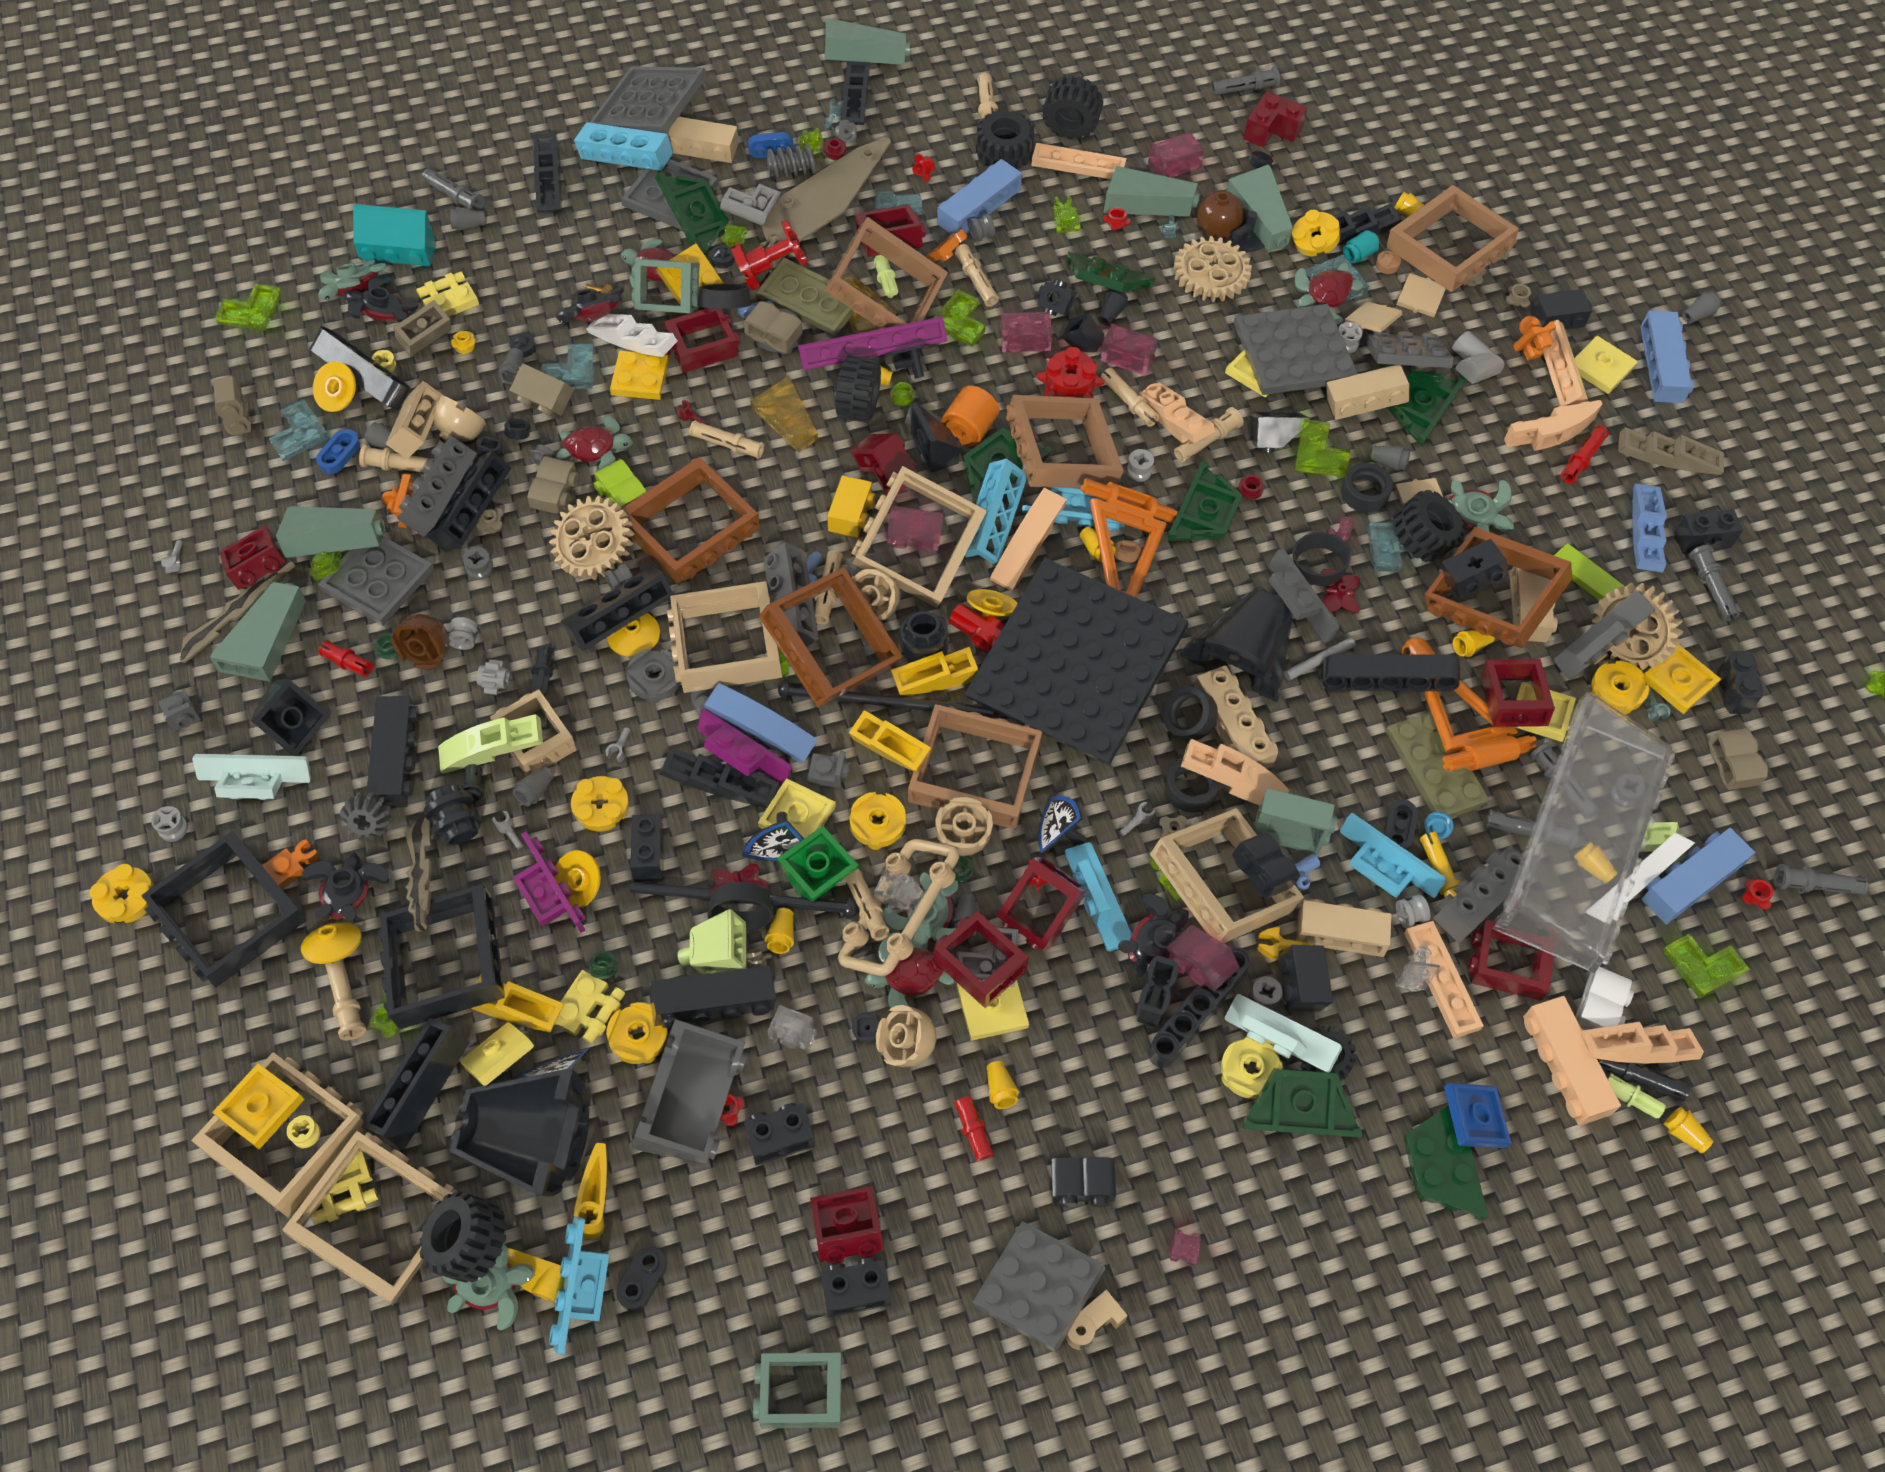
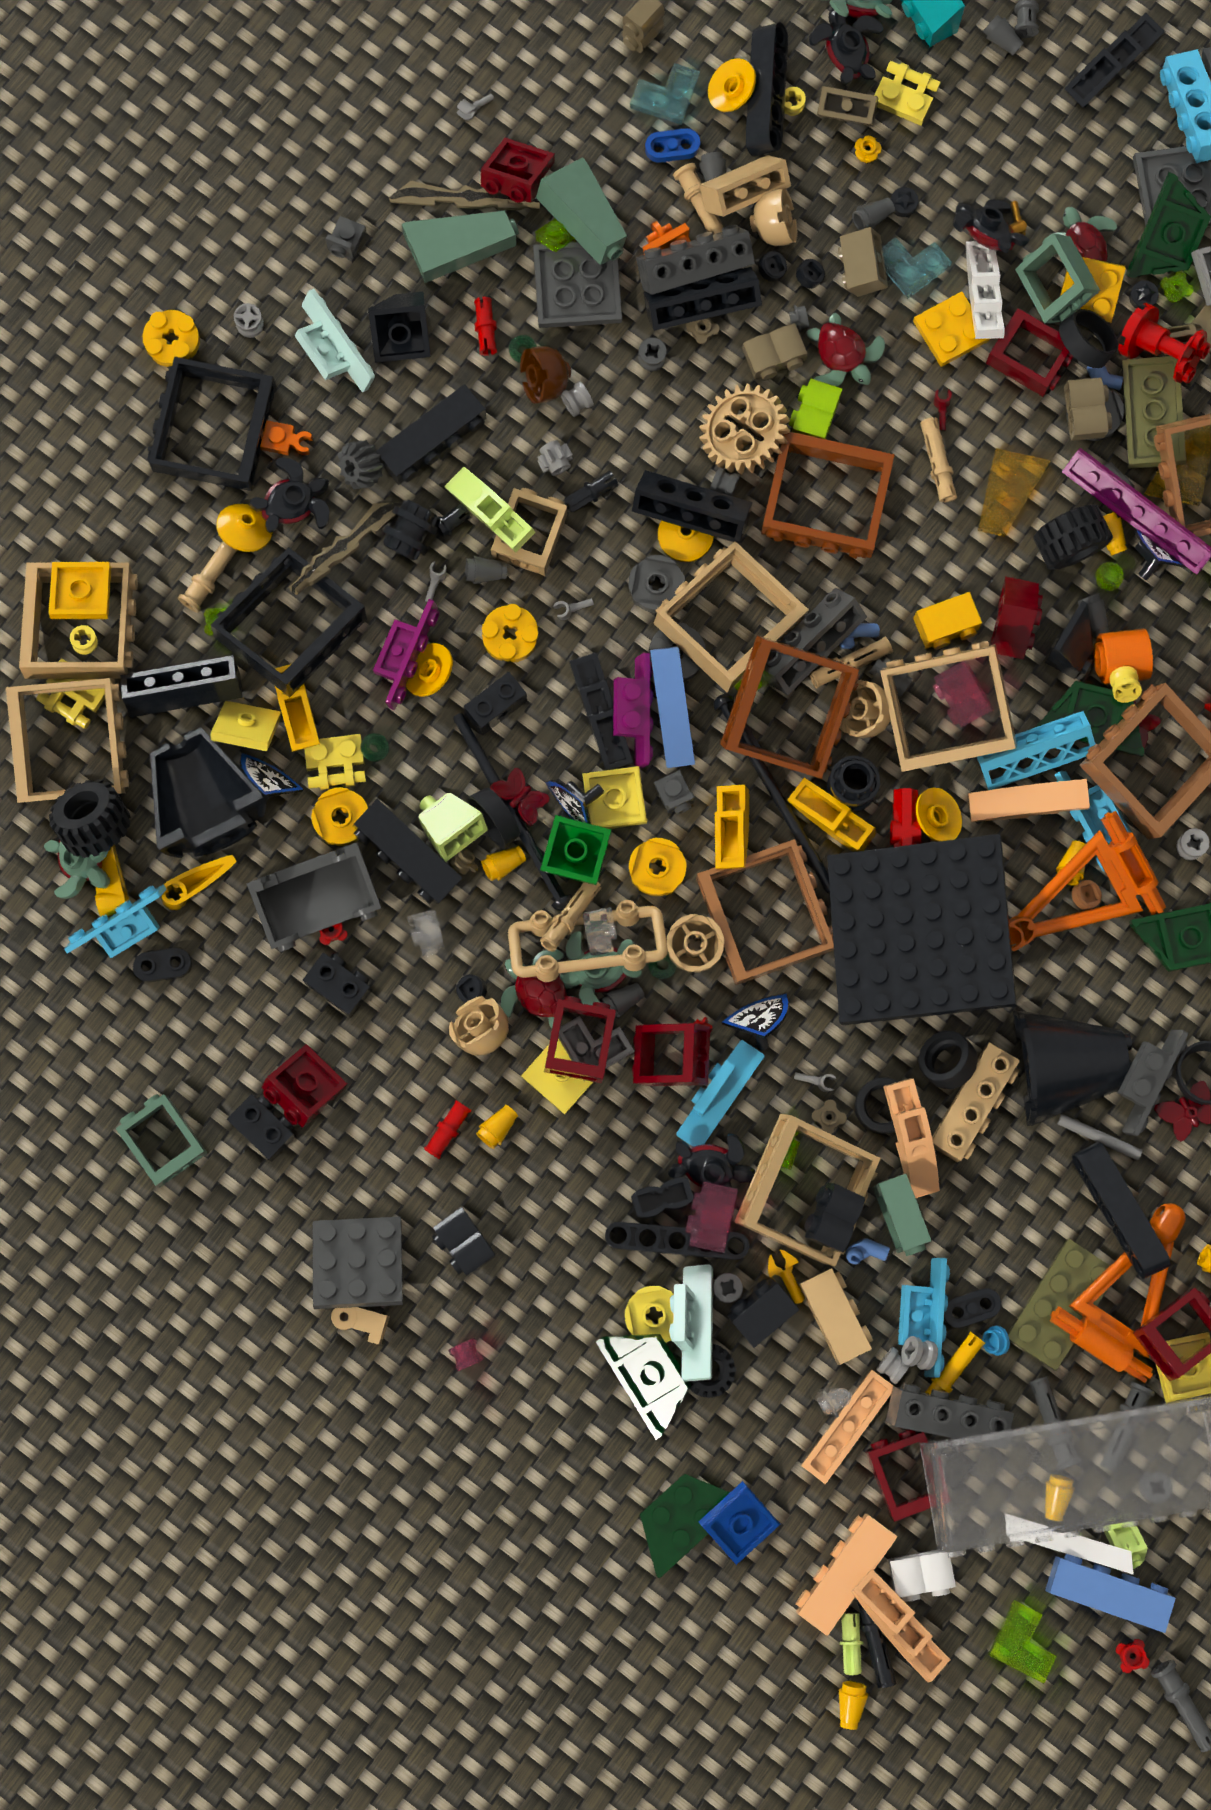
camera: 55 degrees right, 20 degrees up
none -> light grey wheel [901,1336,938,1371]
none -> light yellow wheel [1109,666,1142,703]

